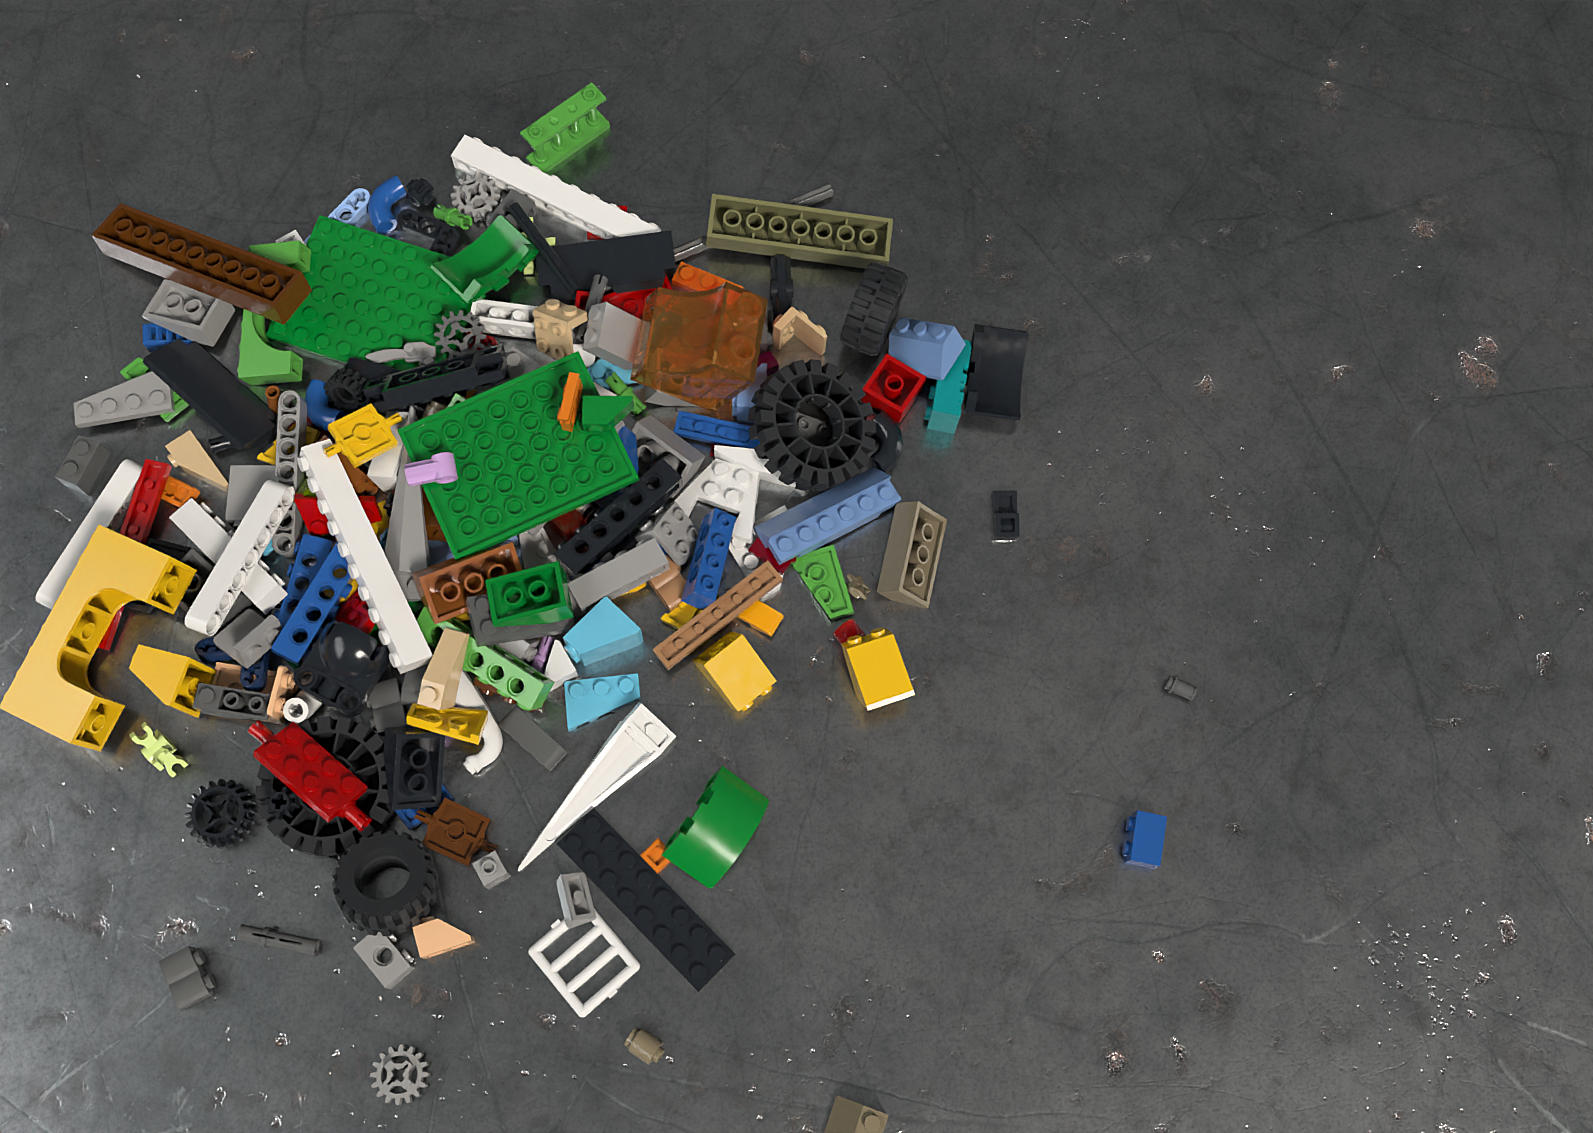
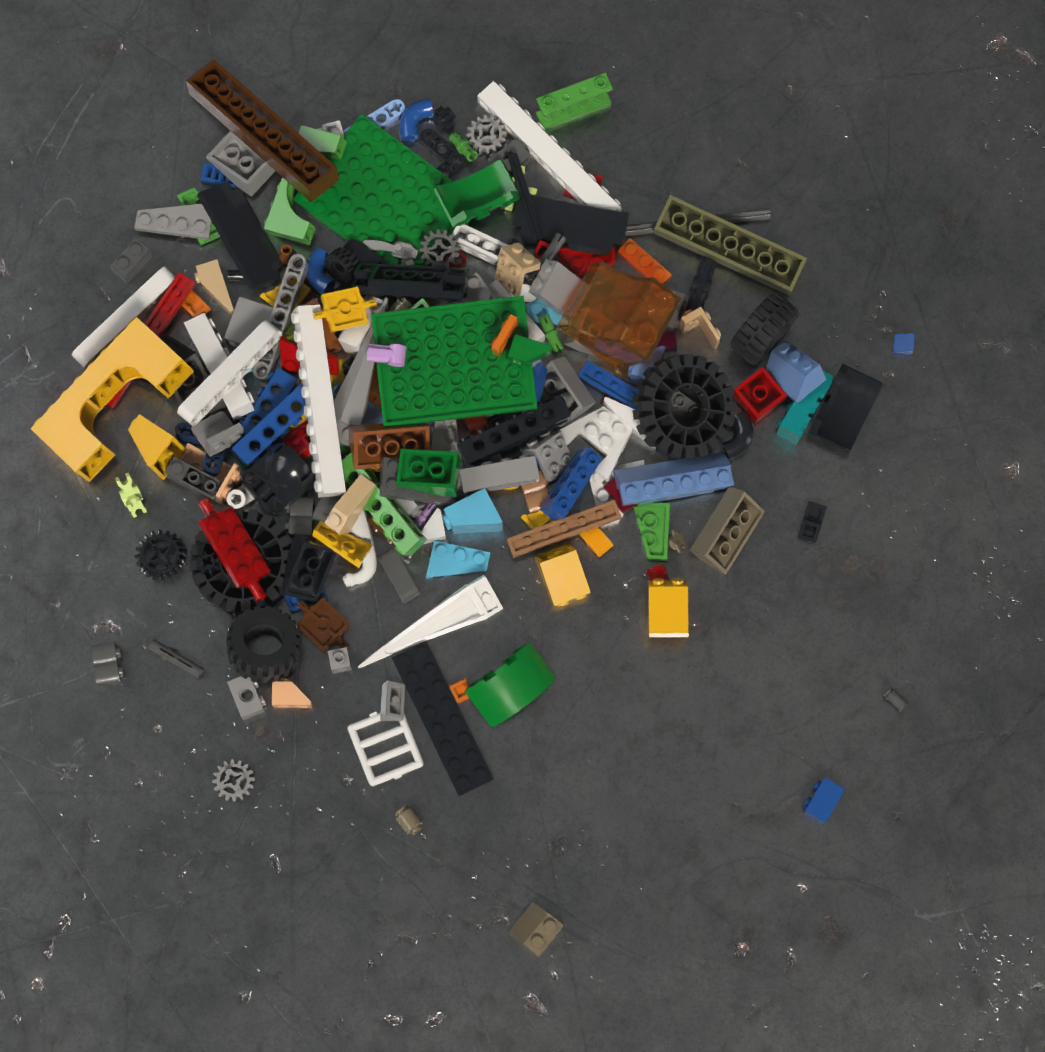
camera: 25 degrees right, 5 degrees up
none -> blue slope [893,333,915,355]

